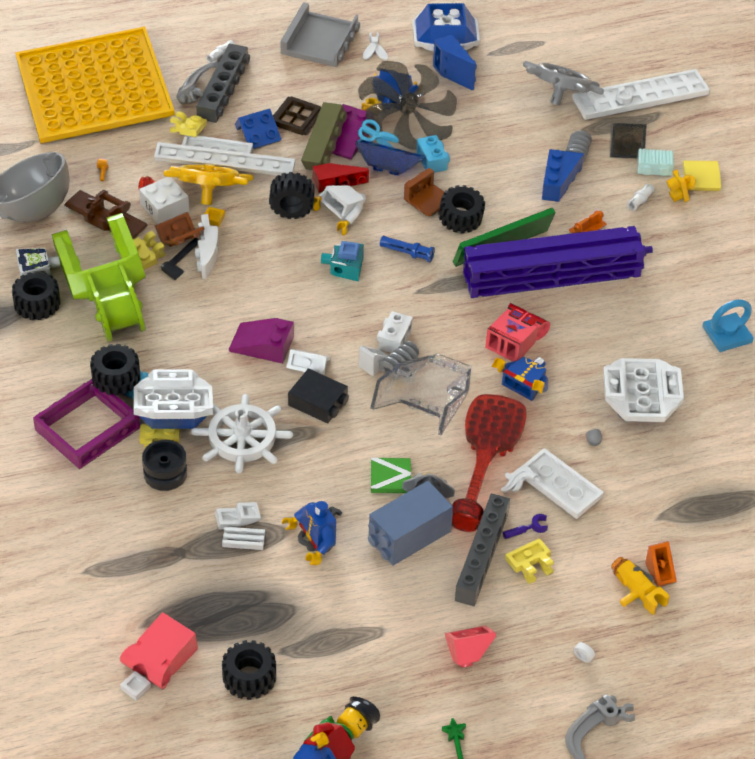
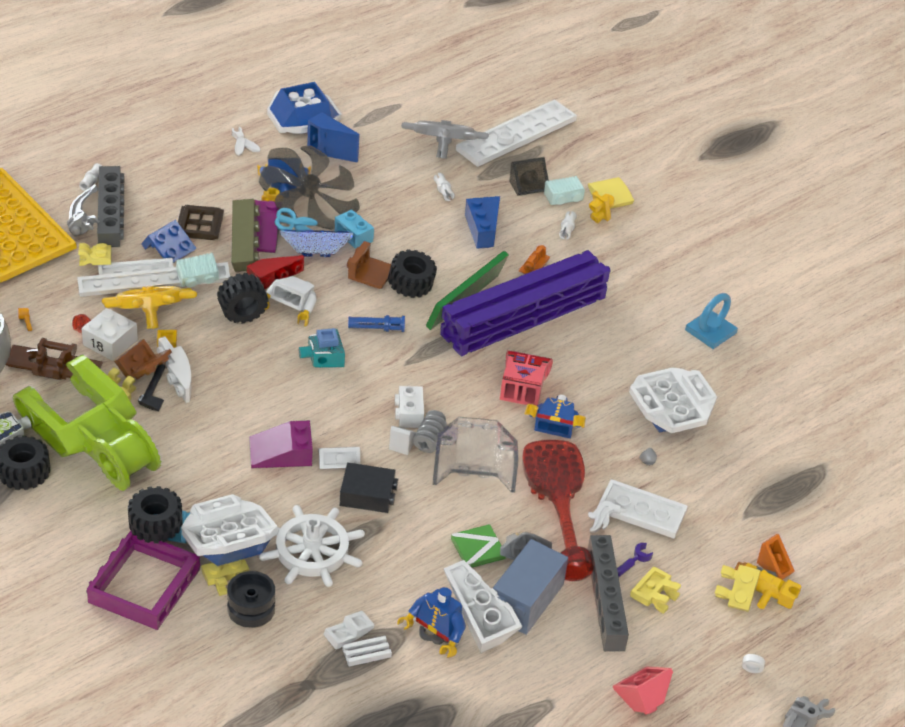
camera: 25 degrees left, 5 degrees down
light grey panel [281,2,360,67] -> none
light grey piece [566,130,592,163] -> none
none -> light aqua brick [176,253,219,288]
none -> white pin [434,173,455,201]
none -> white wedge [444,560,522,653]
none -> light yellow plate [715,564,760,612]

